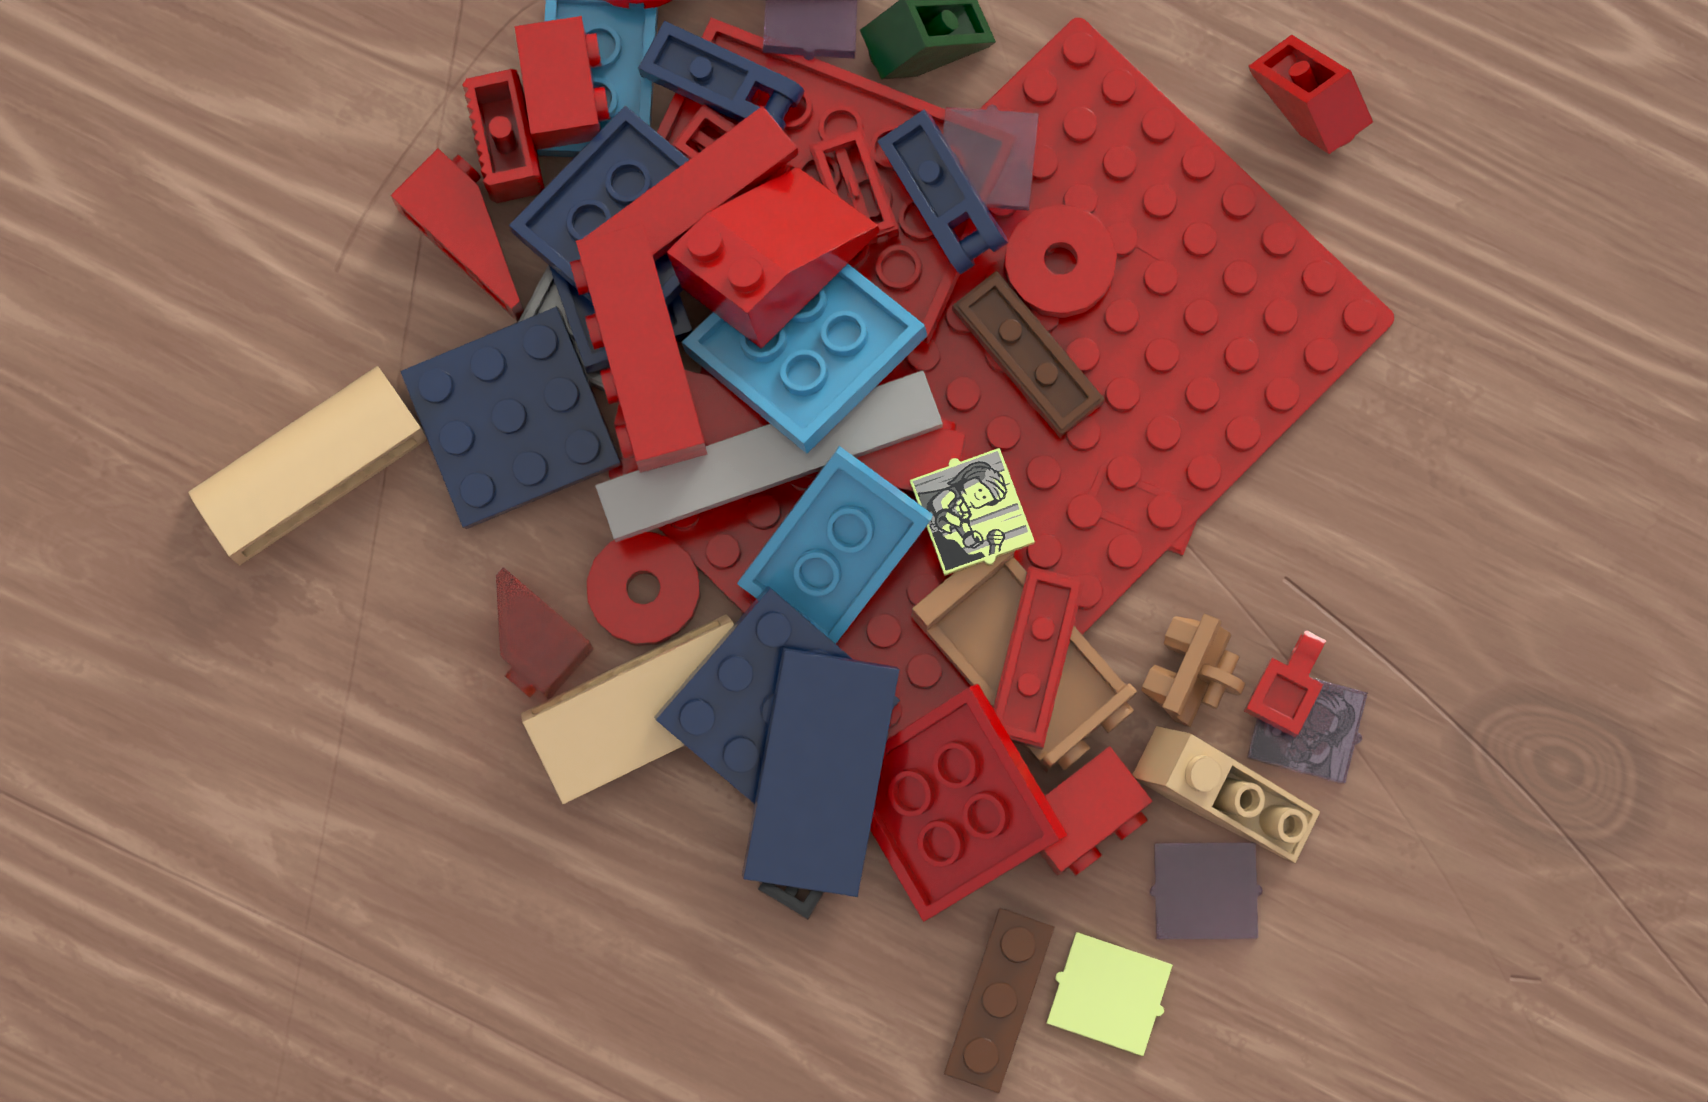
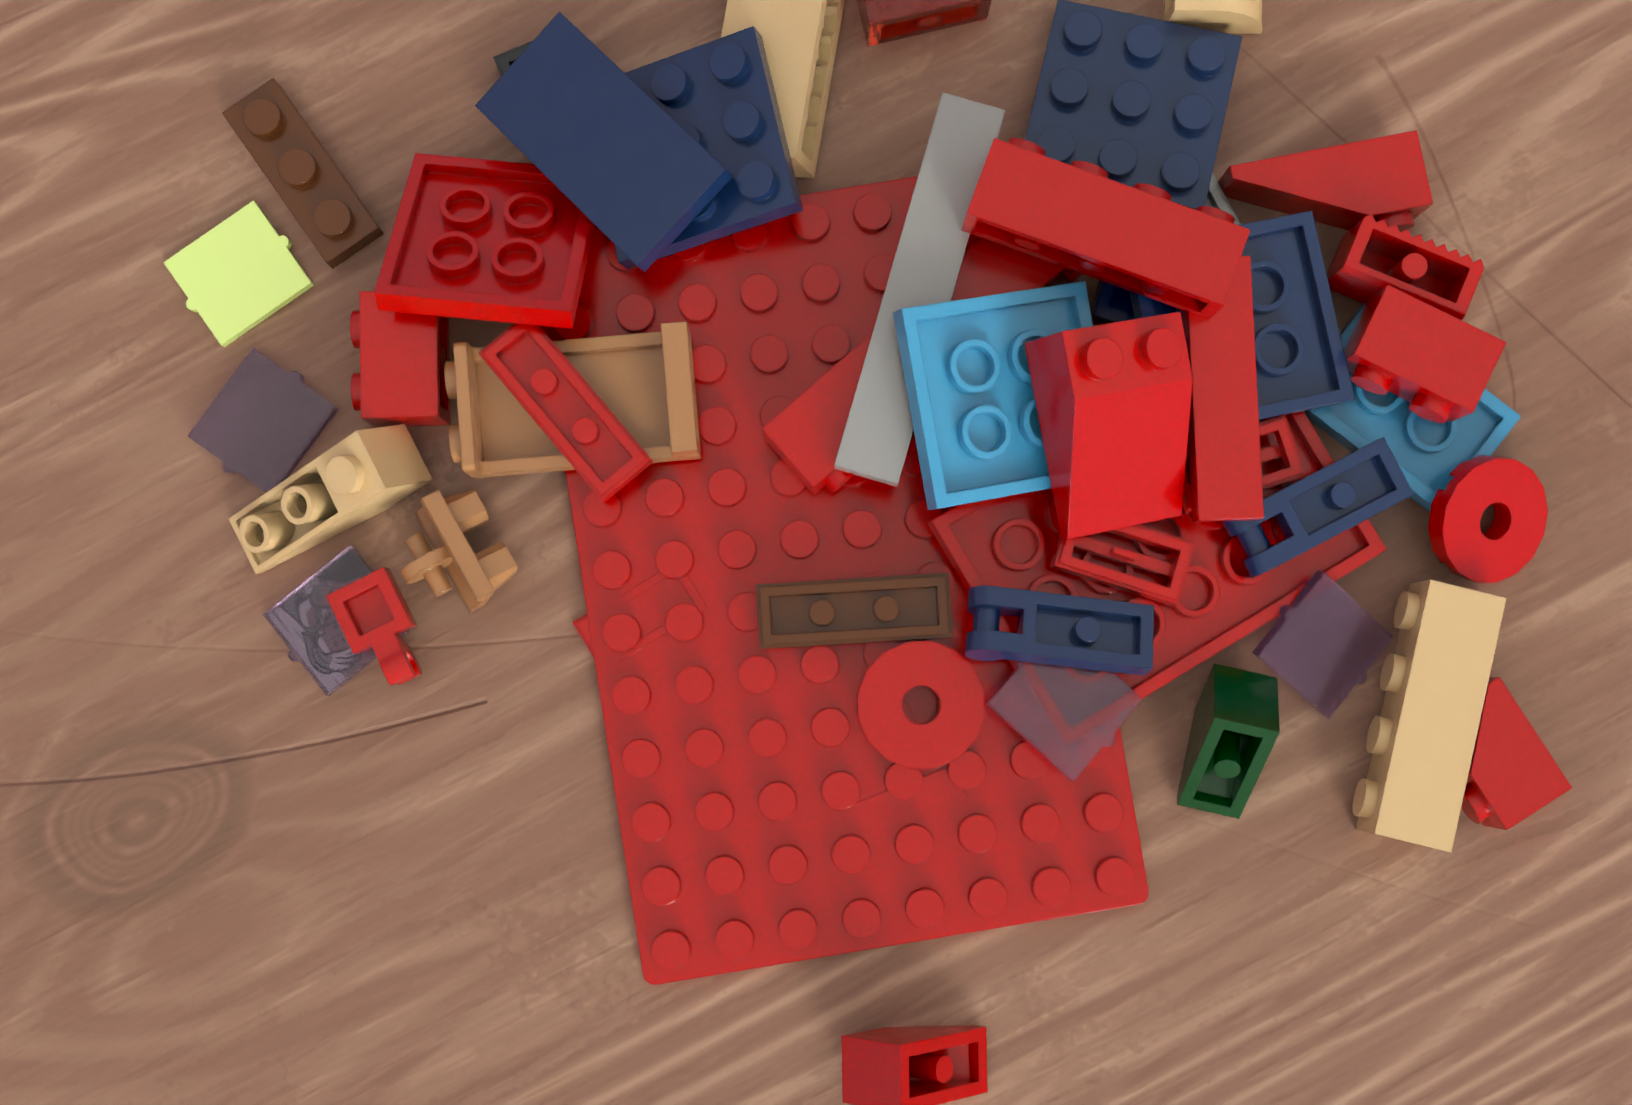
camera: 125 degrees right, 5 degrees up
red tile [587,532,701,646] -> none
dark azure plate [737,446,933,644] -> none
piece [910,448,1035,576] -> none

